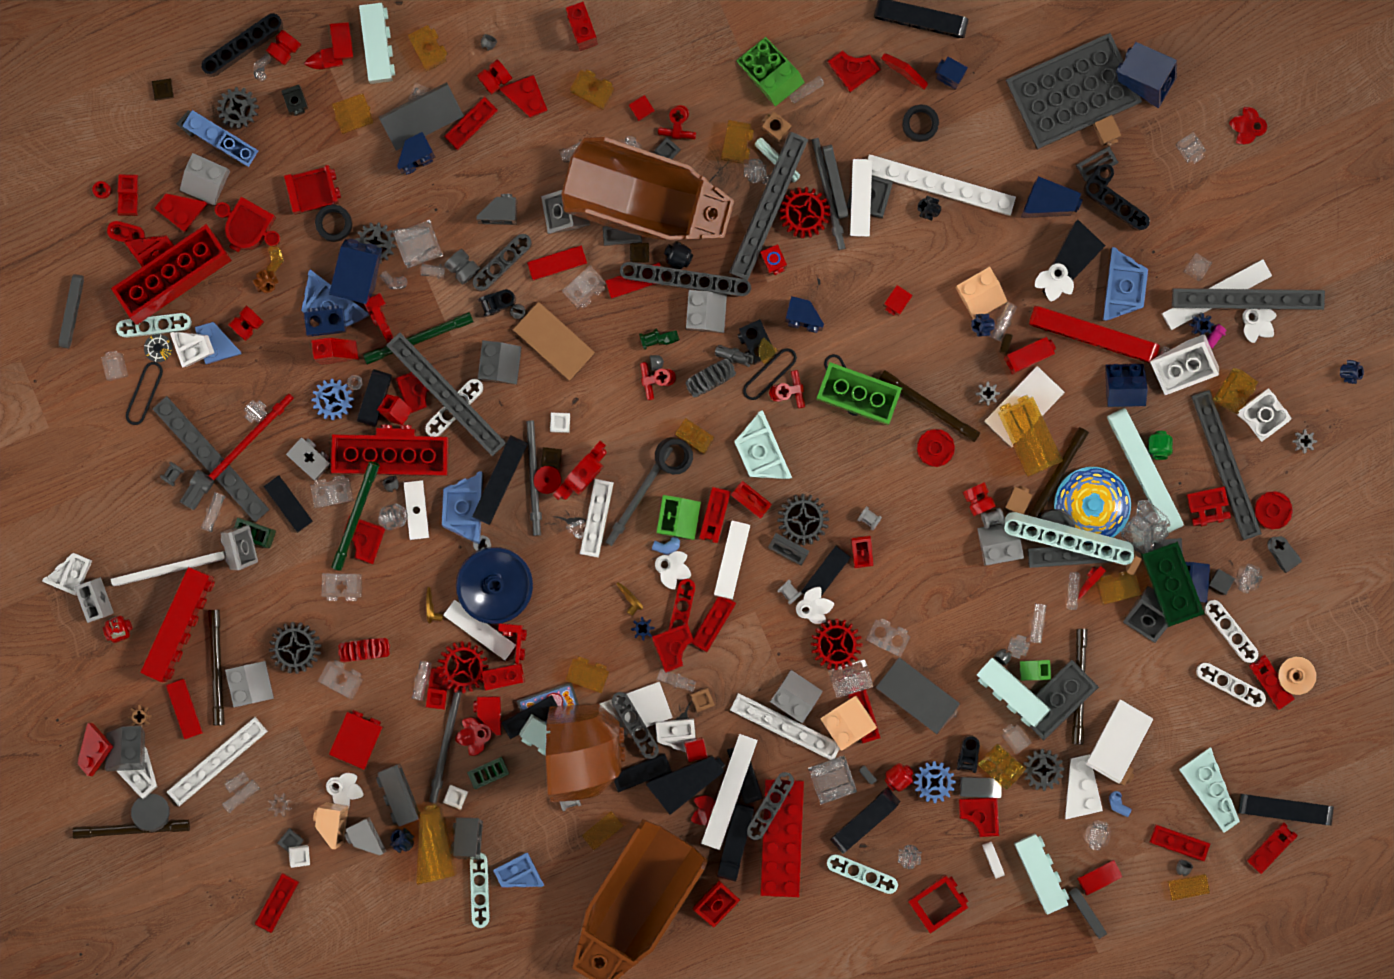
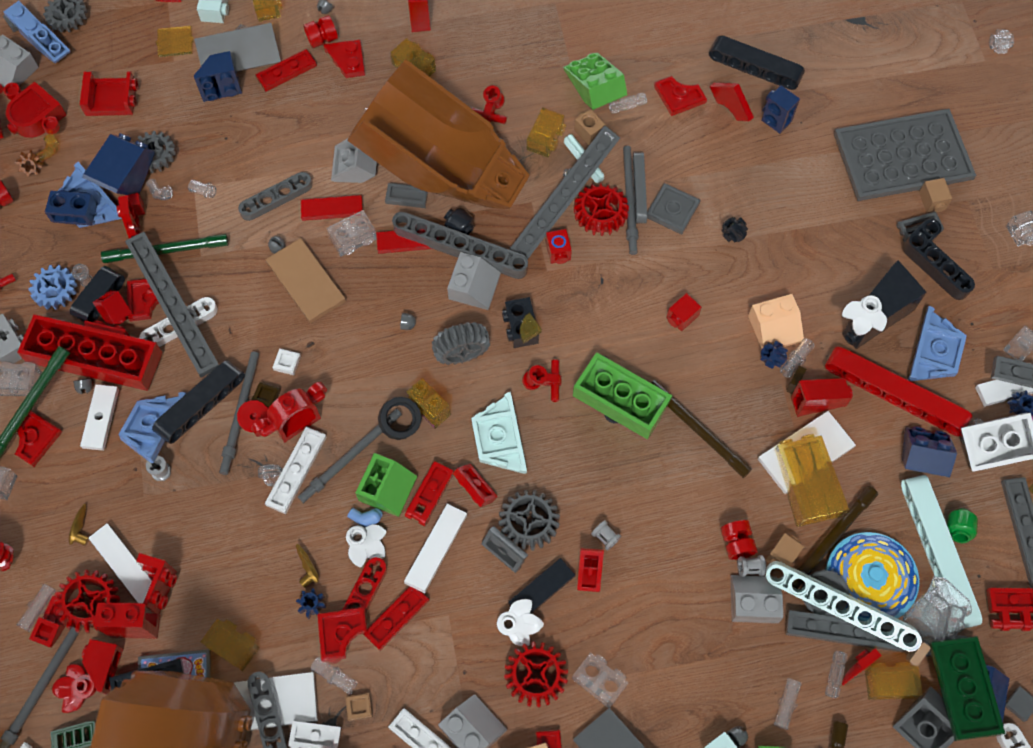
camera: 15 degrees right, 20 degrees down
pearl dark grey brick [281,84,309,116] -> none
red slope [311,338,359,365] -> none
black tyre [315,204,352,242] -> none
clear head [378,503,408,531] -> none
clear piece [393,220,443,268] -> none
dark grey wheel [444,249,480,285] -> none
dark blue dish [456,547,533,624] -> none
dark grey slope [477,194,518,225] -> none
black piece [478,289,516,317] -> none
dark grey slope [478,340,522,385] -> none
red tile [629,95,655,121] -> none
dark brown tile [630,243,650,263] -> none
dark green connector [639,328,680,350] -> none
red piece [640,362,676,401] -> none
dark grey pin [715,345,753,367] -> none
black piece [743,348,797,400] -> none
clear gear [744,159,767,183] -> none
light grey bush [777,579,802,605] -> none
dark blue slope [785,296,824,333] -> none
clear brick [828,659,873,698] -> none
white tile [850,159,872,237] -> none
white plate [868,154,1016,216] -> none
black tyre [902,104,939,142] -> none
red tile [916,429,955,467] -> none
light grey gear [976,382,1000,406] -> none
clear gear [1007,635,1030,659] -> none
dark blue slope [1021,176,1083,218] -> none
dark blue slope [1116,42,1177,108] -> none

